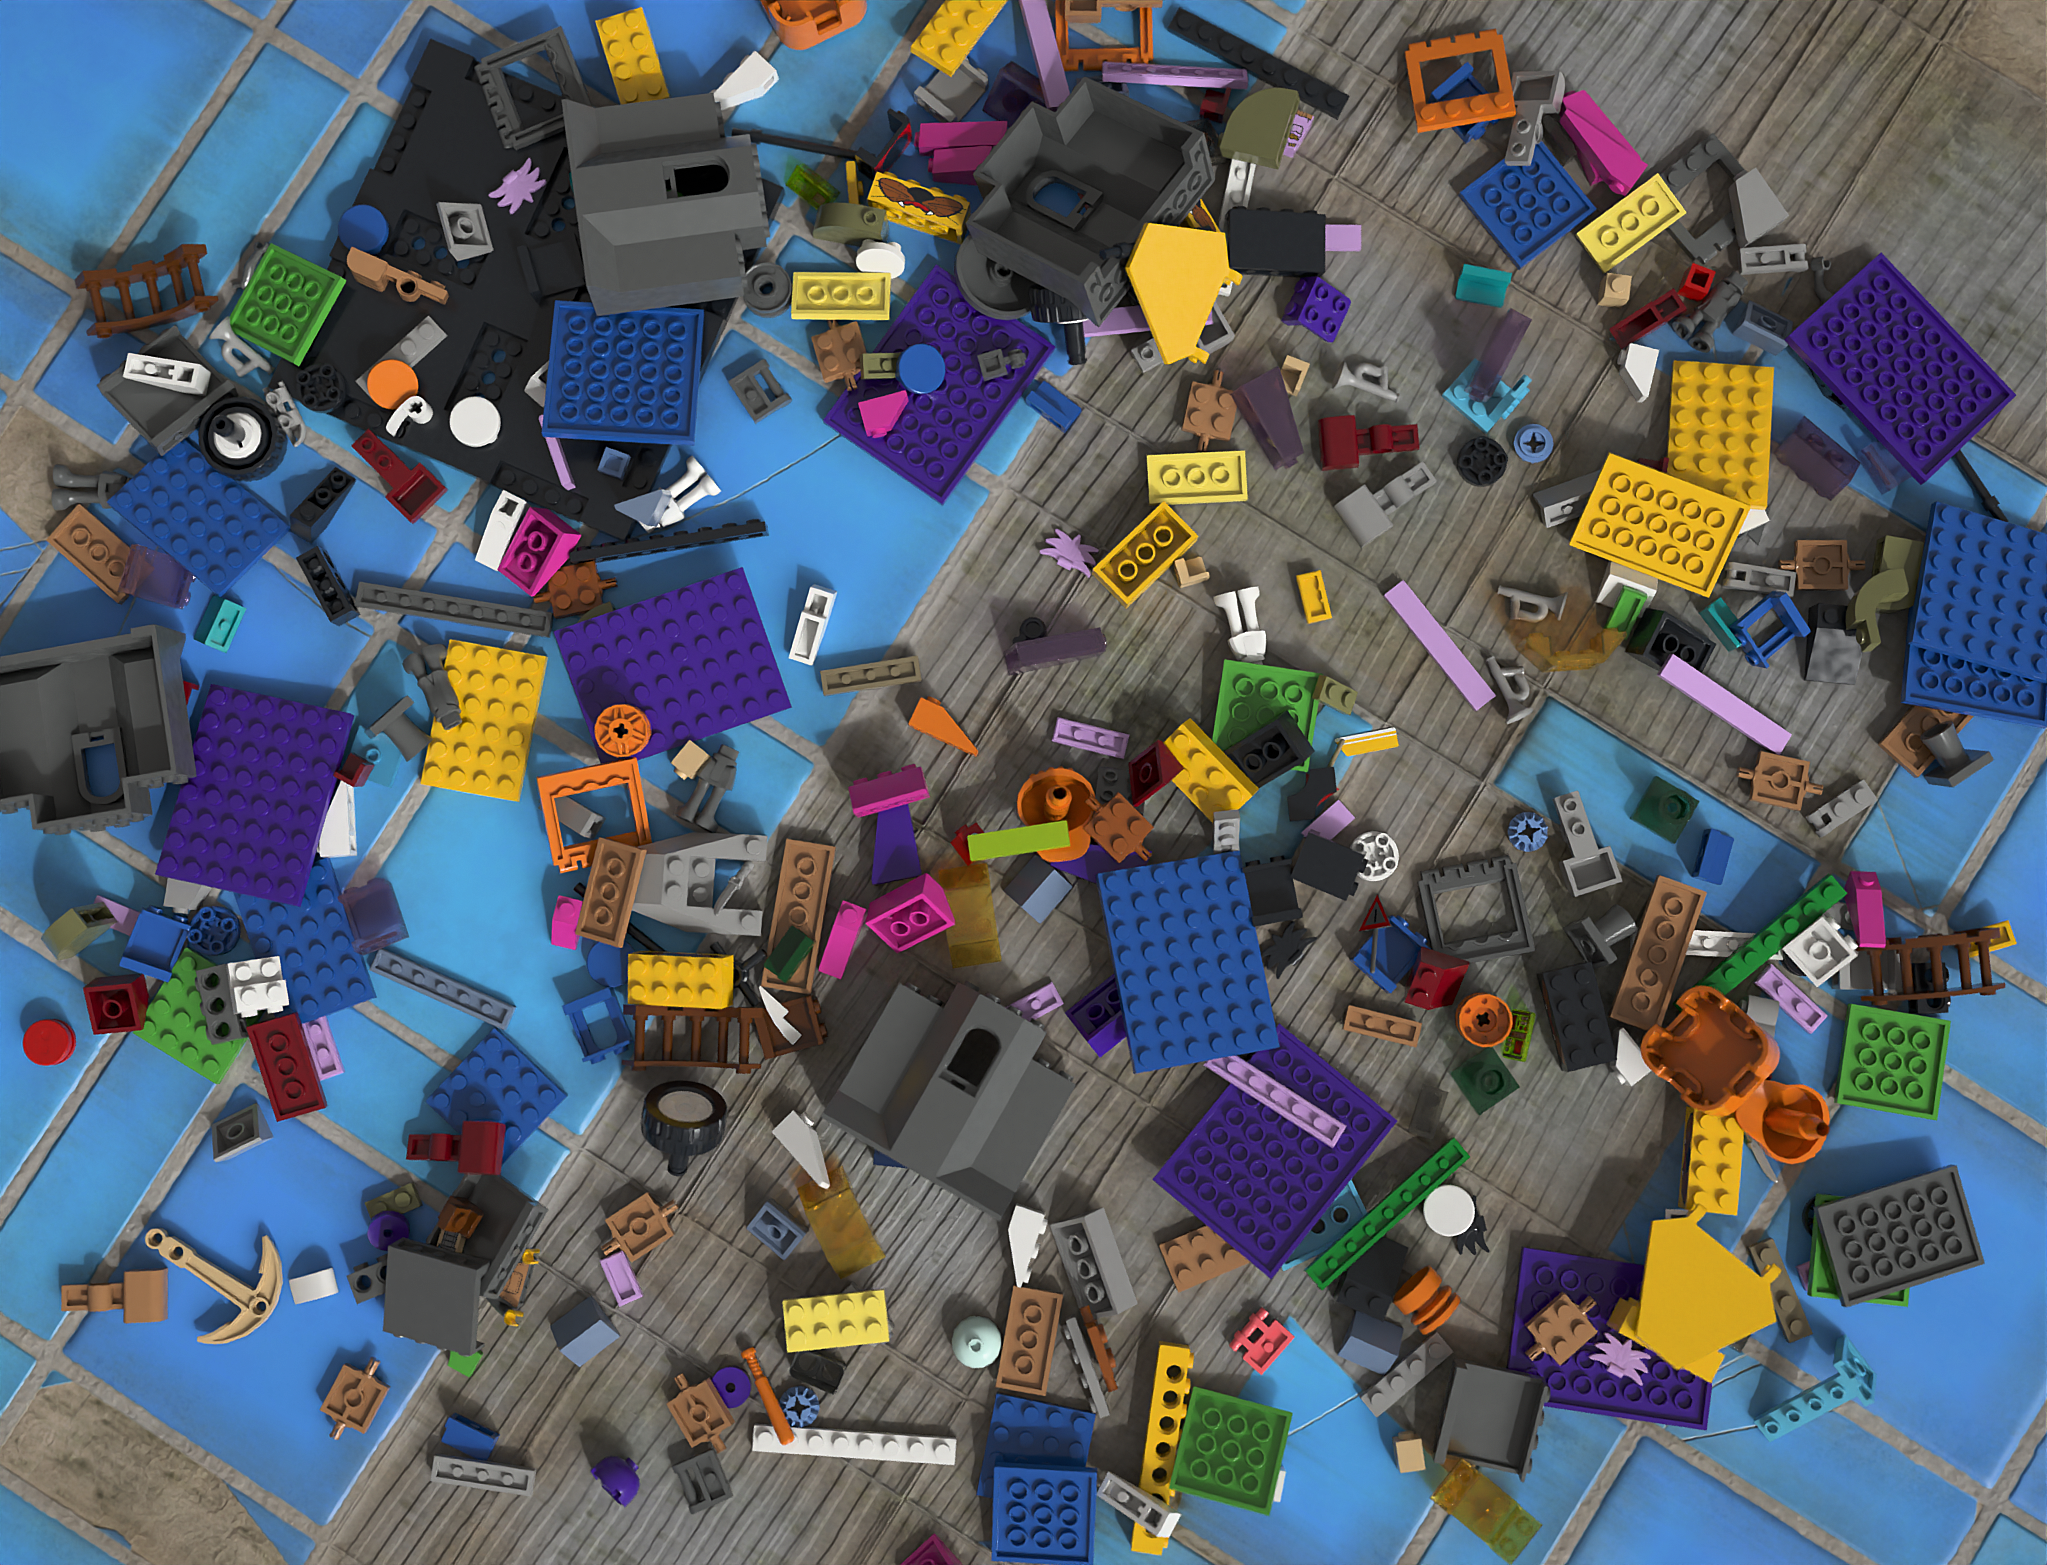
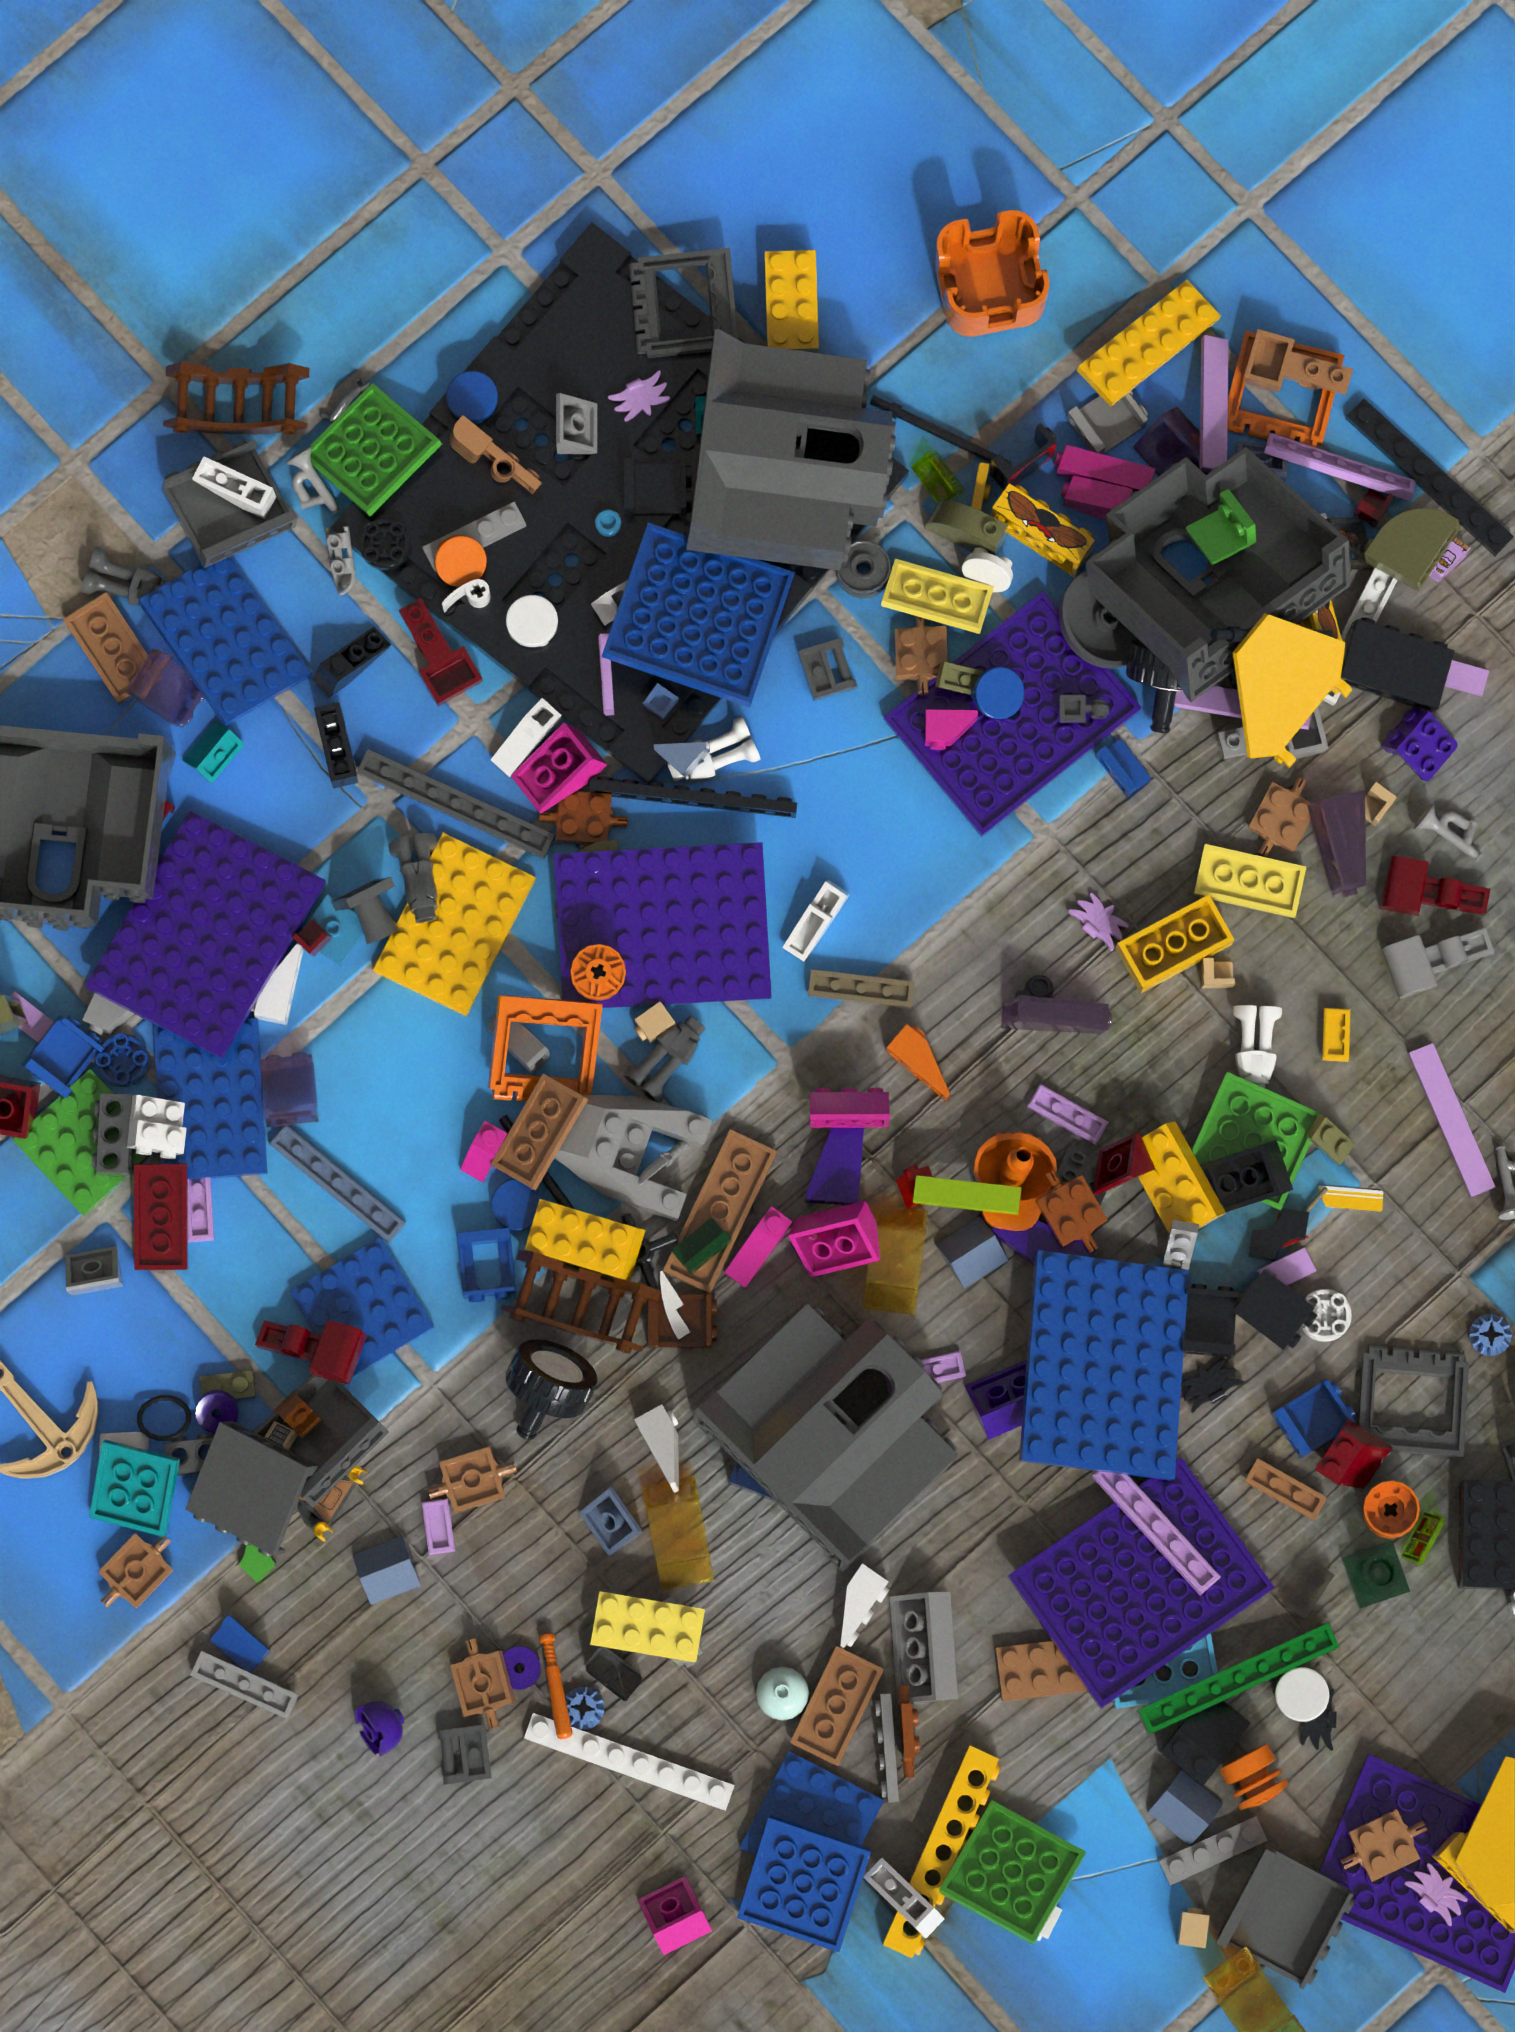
camera: 10 degrees right, 5 degrees down
black wheel [198,397,288,482] -> none
white slope [710,51,779,110] -> none
coral plate [1229,1307,1295,1375] -> none
dark grey piece [1359,895,1392,973] -> none
none -> teal plate [89,1440,180,1537]
none -> black piece [137,1395,192,1441]
none -> dark azure tile [595,509,621,537]
none -> bright green bracket [1186,489,1257,565]

